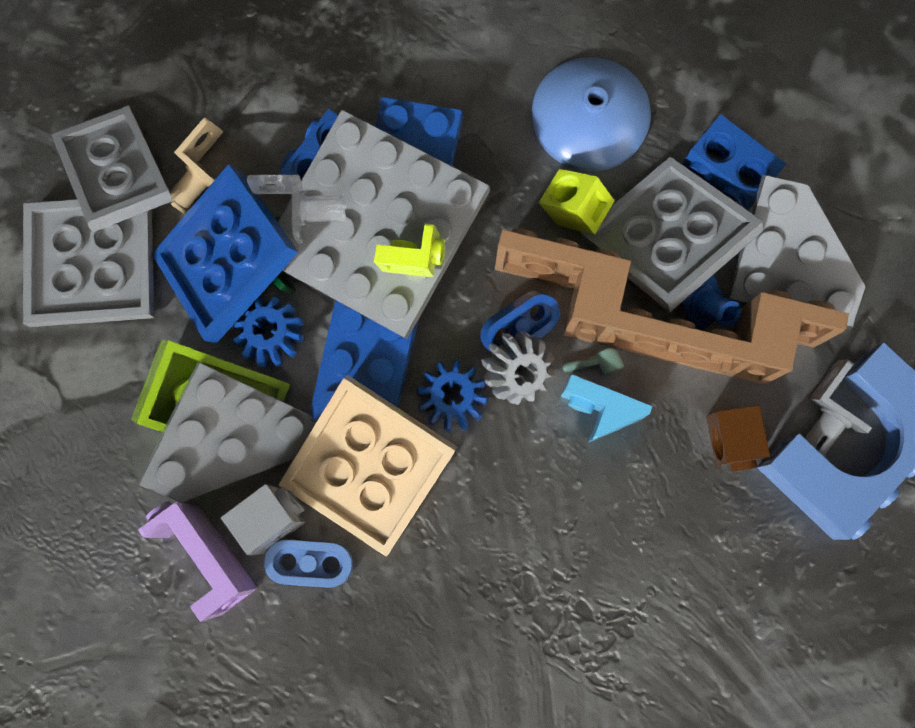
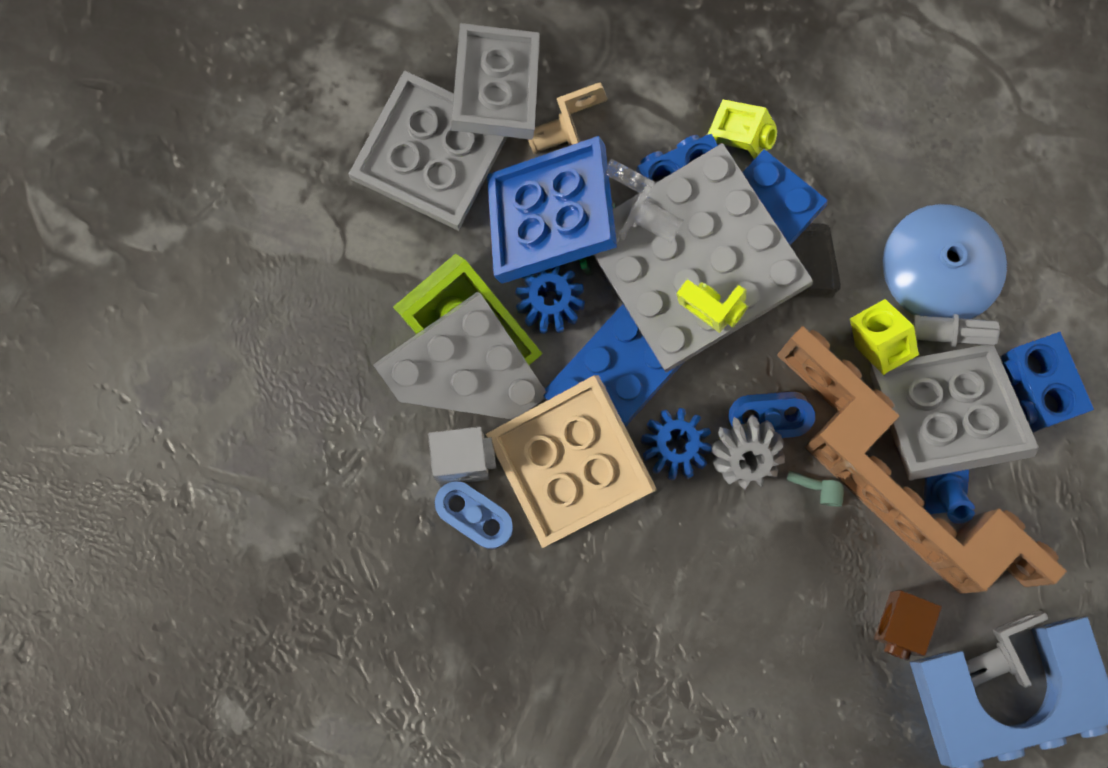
camera: 30 degrees right, 0 degrees up
lavender panel [138,501,257,622] -> none
medium azure slope [561,374,652,442] -> none
light grey plate [727,175,866,327] -> none
none -> neon yellow bracket [708,99,777,159]
none -> light grey axle [914,314,1000,347]

